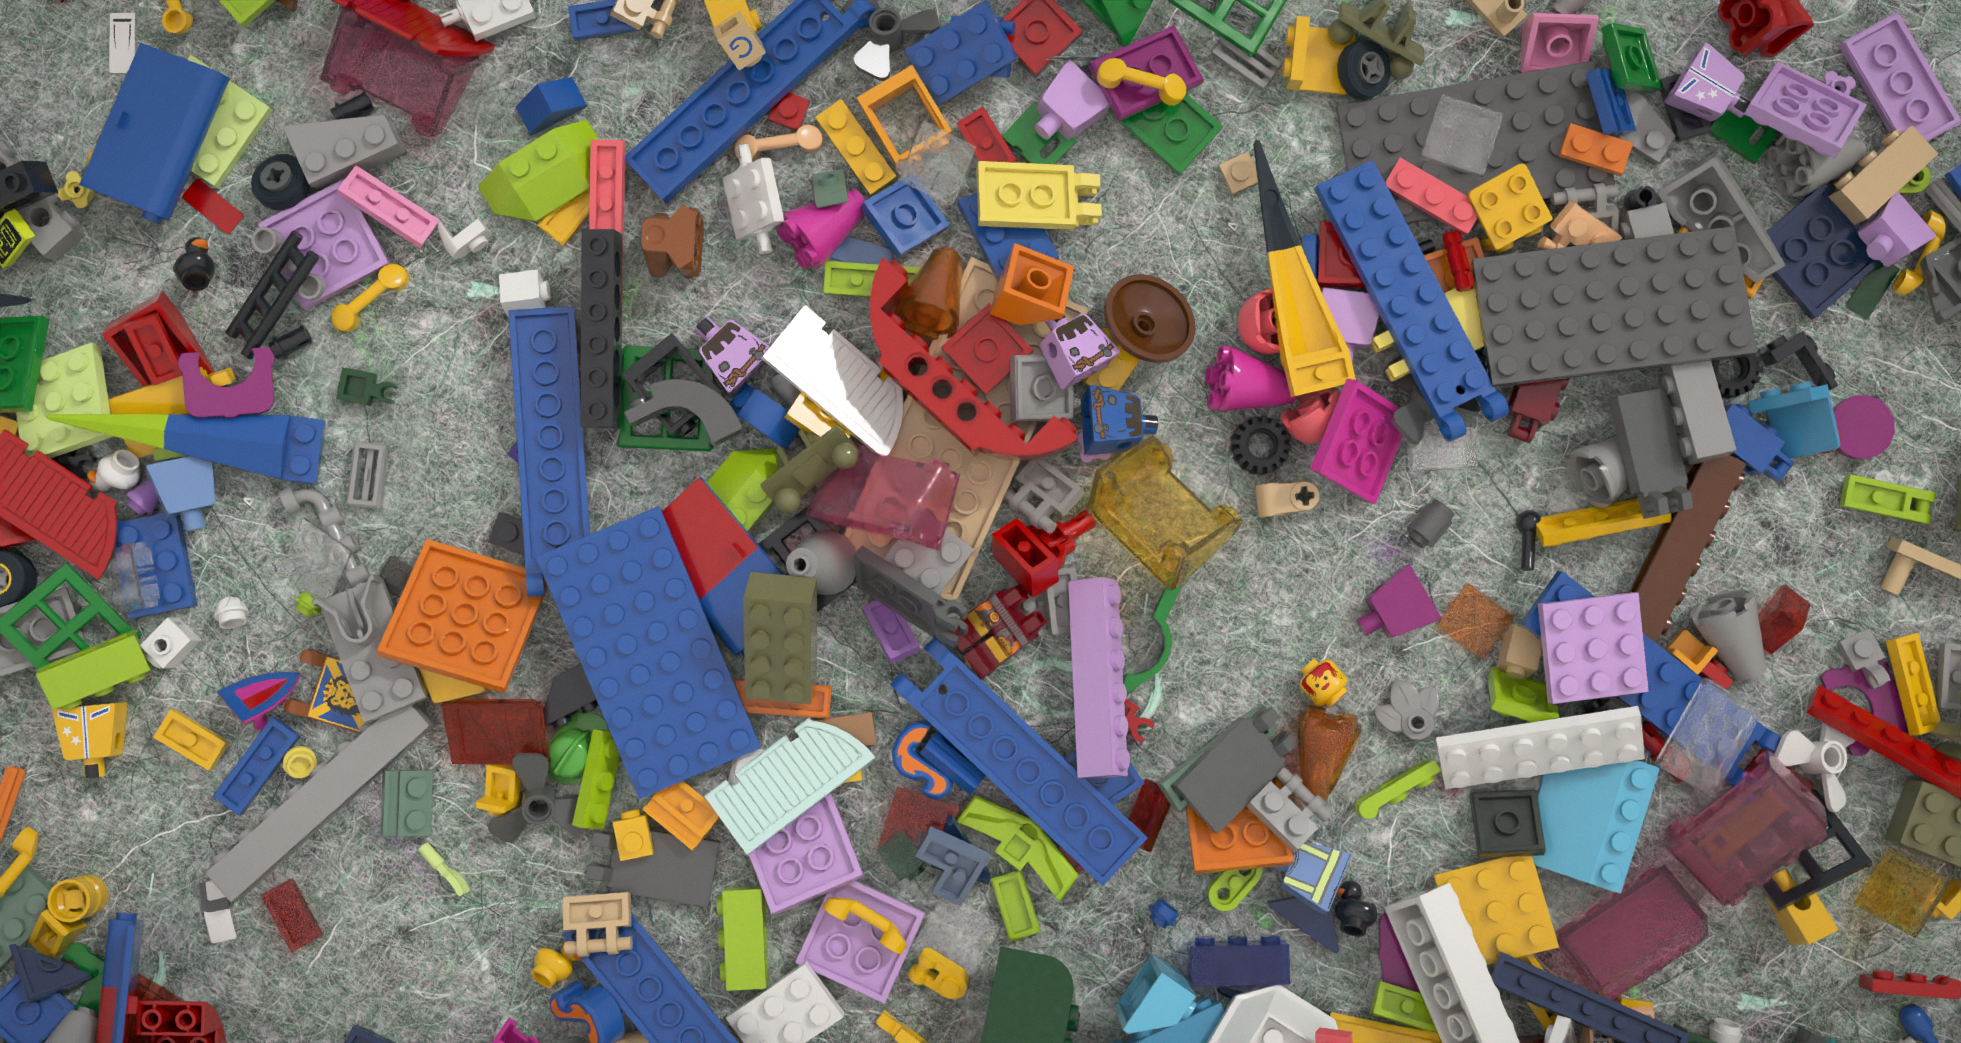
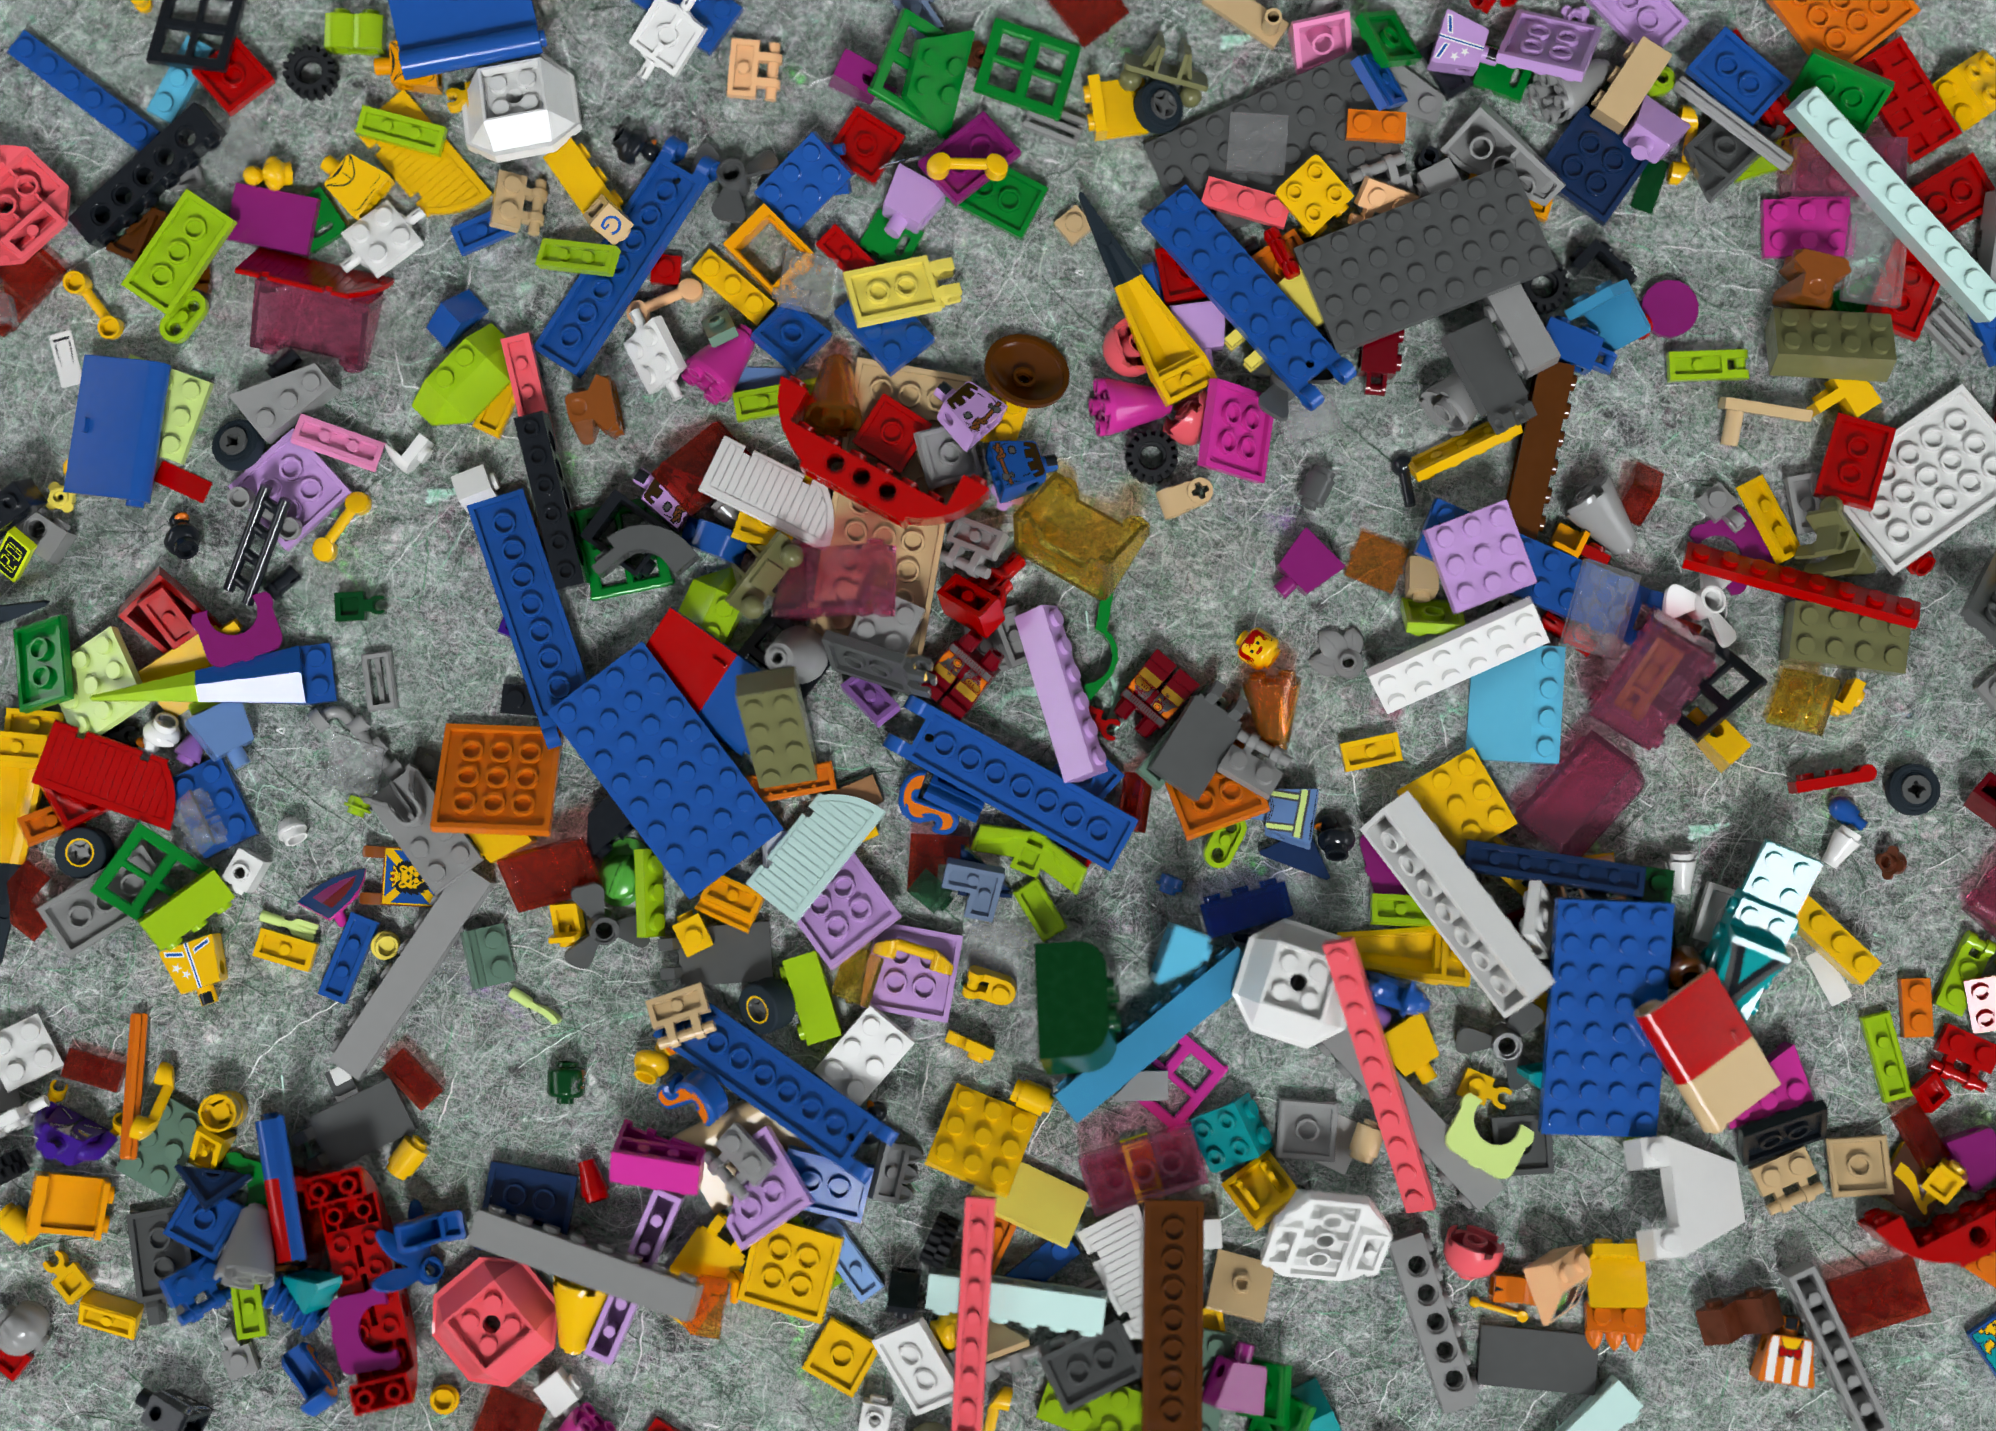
camera: 10 degrees left, 0 degrees up
orange slope [990,243,1074,325] -> none
lime plate [1354,758,1441,819] -> none
pearl dark grey tile [1469,790,1546,858] -> none
none -> lime plate [159,290,209,344]
none -> yellowish green piece [259,910,319,942]
none -> dark grey tile [291,1076,418,1173]
none -> yellow brick [386,1135,429,1180]
none -> lime plate [535,238,621,277]
none -> dark green head [547,1061,586,1104]
none -> clear red piece [651,420,752,516]
none -> black wheel [739,977,795,1034]
none -> clear yellow piece [831,948,884,1008]
none -> dark red hips [1113,649,1200,739]
none -> yellow plate [1339,732,1403,772]

